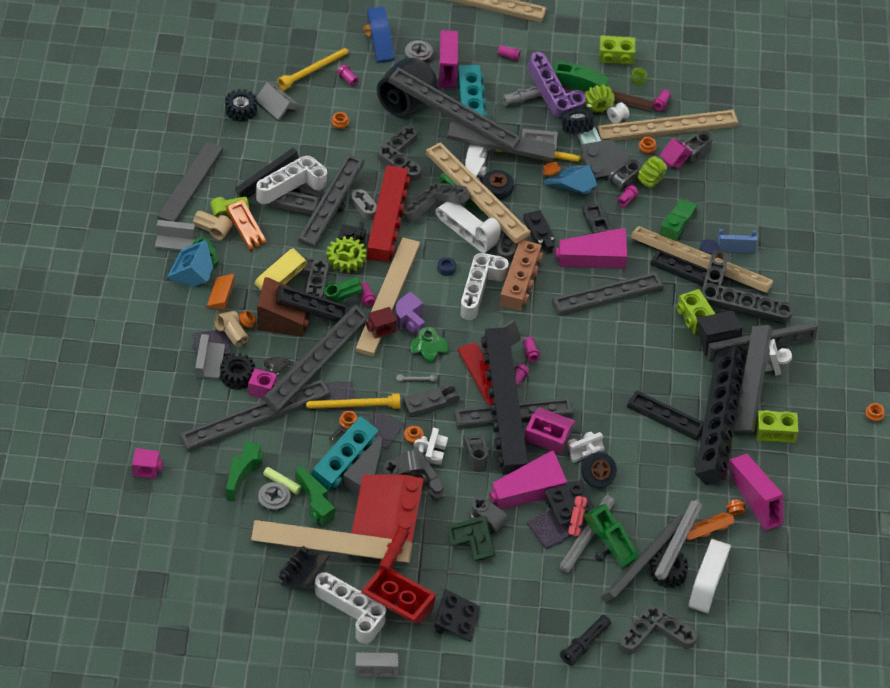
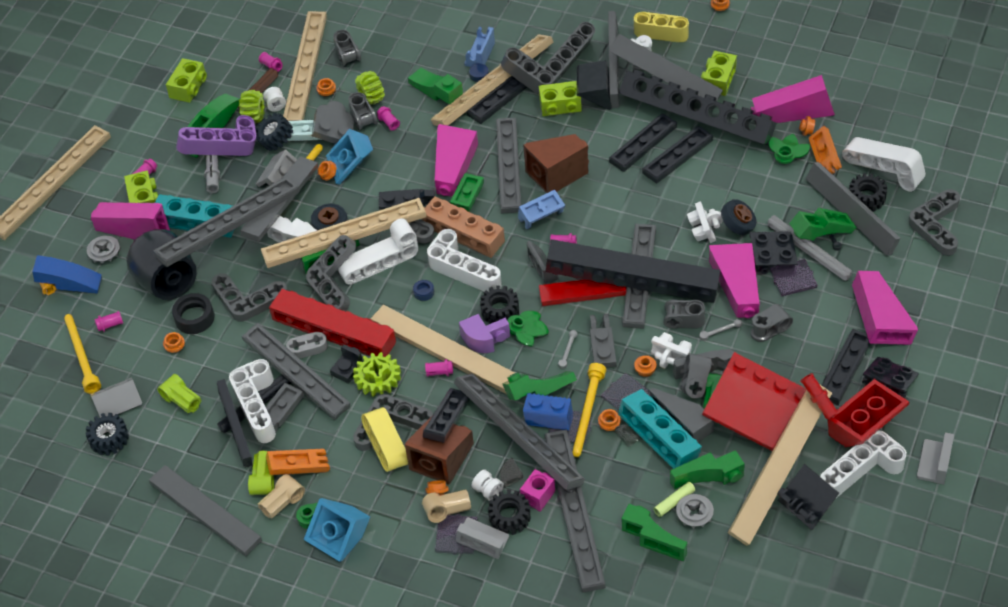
camera: 65 degrees left, 0 degrees up
light grey panel [155,220,196,252] -> none
orange slope [207,274,235,311] -> none
green piece [323,276,363,304] -> none
dark red brick [366,307,397,339] -> none
dark green plate [447,516,496,561] -> none
dark pink slope [525,407,575,454] -> none
black pin [560,615,611,666] -> none
coral axle [568,496,587,536] -> none
black slope [582,203,611,234] -> none
clear neon green bush [631,68,647,84] -> none
light grey axle [655,500,702,580] -> none
dark pink brick [660,138,692,169] -> none
none -> lime brick [124,170,158,203]
none -> lime piece [157,374,202,413]
none -> black tyre [172,293,215,334]
none -> green plate [450,173,484,212]
none -> white wheel [471,470,504,501]
none -> black tyre [480,285,519,324]
none -> green slope [502,371,577,401]
none -> medium blue hinge [518,190,565,229]
none -> copper slope [523,134,589,193]
none -> blue brick [523,393,574,430]
none -> black tile [609,113,677,172]
none -> light yellow beam [634,12,689,42]
none -> light grey hinge [700,319,742,341]
none -> green plate [769,134,810,164]
none -> black tile [822,329,871,405]
none -> dark pink slope [852,270,918,345]

